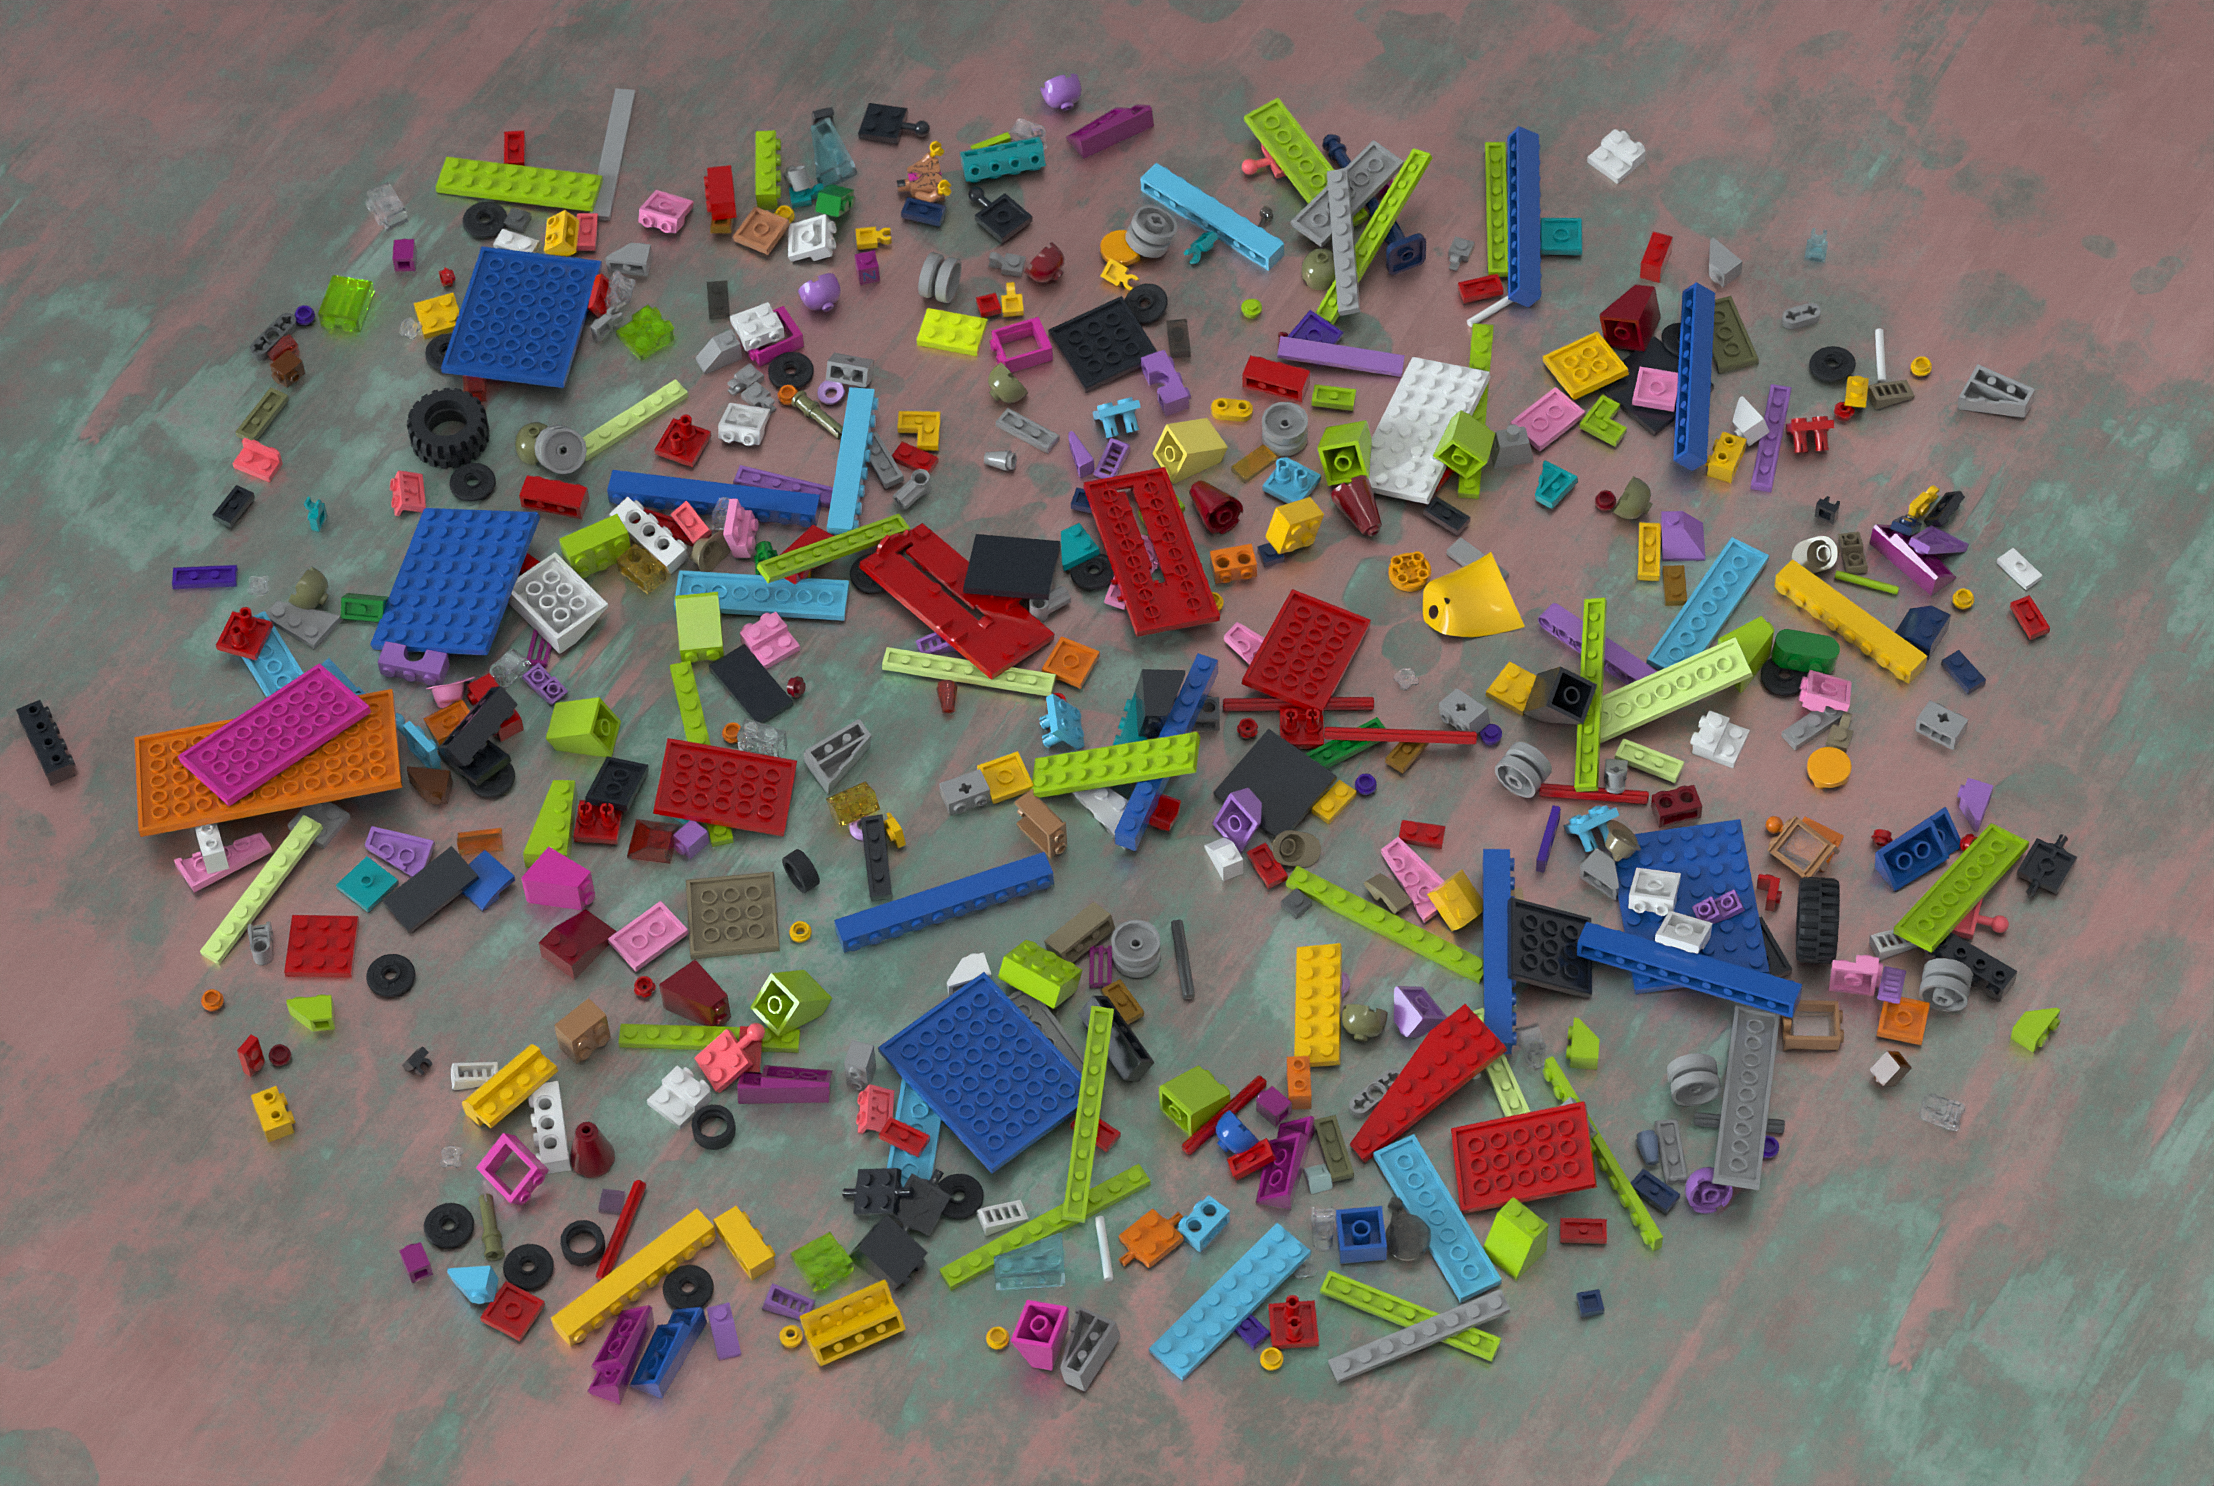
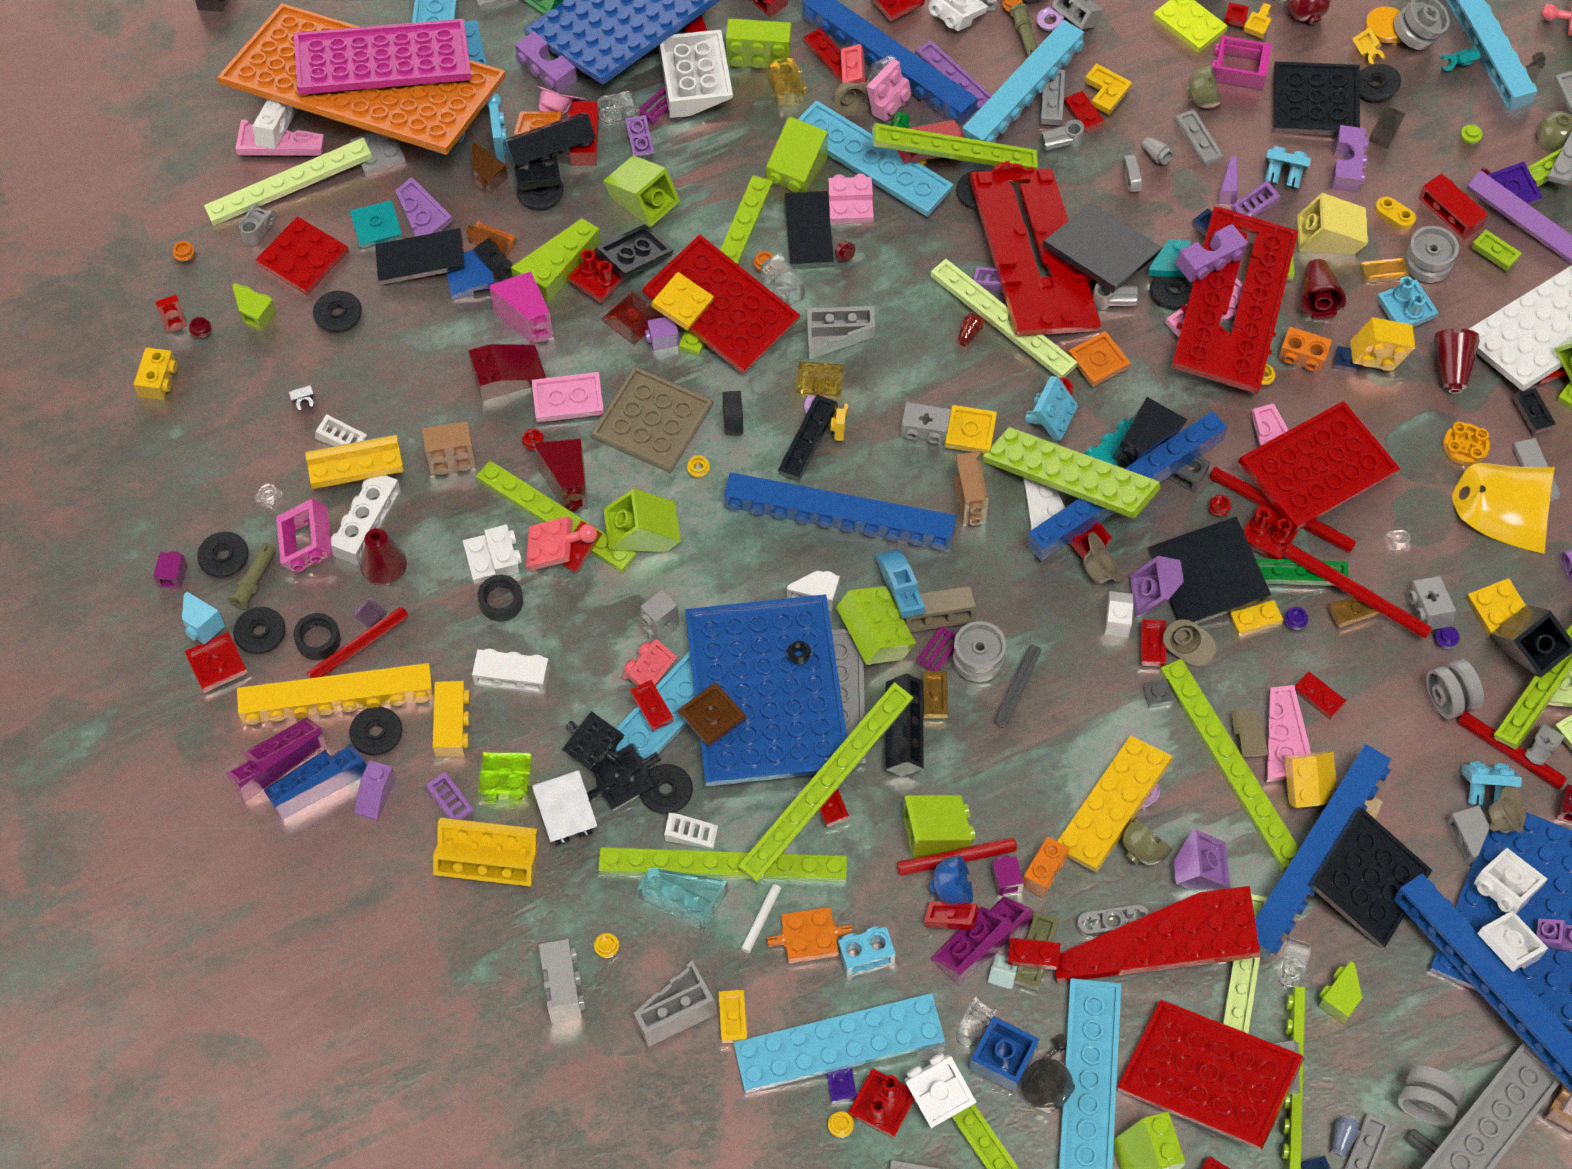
camera: 30 degrees right, 5 degrees up
white brick [610,497,689,575] -> none
magenta slope [737,1065,832,1104] -> none
yellow plate [779,1325,803,1348] -> none
dark pink slope [1010,1300,1069,1371] -> none
lime slope [1317,420,1372,486] -> none
dark purple tile [1536,805,1561,873] -> none
none -> white brick [472,649,550,694]
none -> black plate [474,237,513,281]
none -> light grey wedge [539,939,585,1024]
none -> yellow plate [651,272,714,331]
none -> reddish brown plate [678,682,746,748]
none -> yellow plate [718,990,747,1044]
none -> black plate [787,641,811,664]
none -> dark azure slope [875,549,925,619]
none -> white plate [904,1053,976,1128]
none -> red plate [1008,938,1061,970]
none -> dark tan piece [1083,532,1122,584]
none -> light grey beam [1122,155,1142,192]
none -> medium lavender arch [1175,224,1248,282]

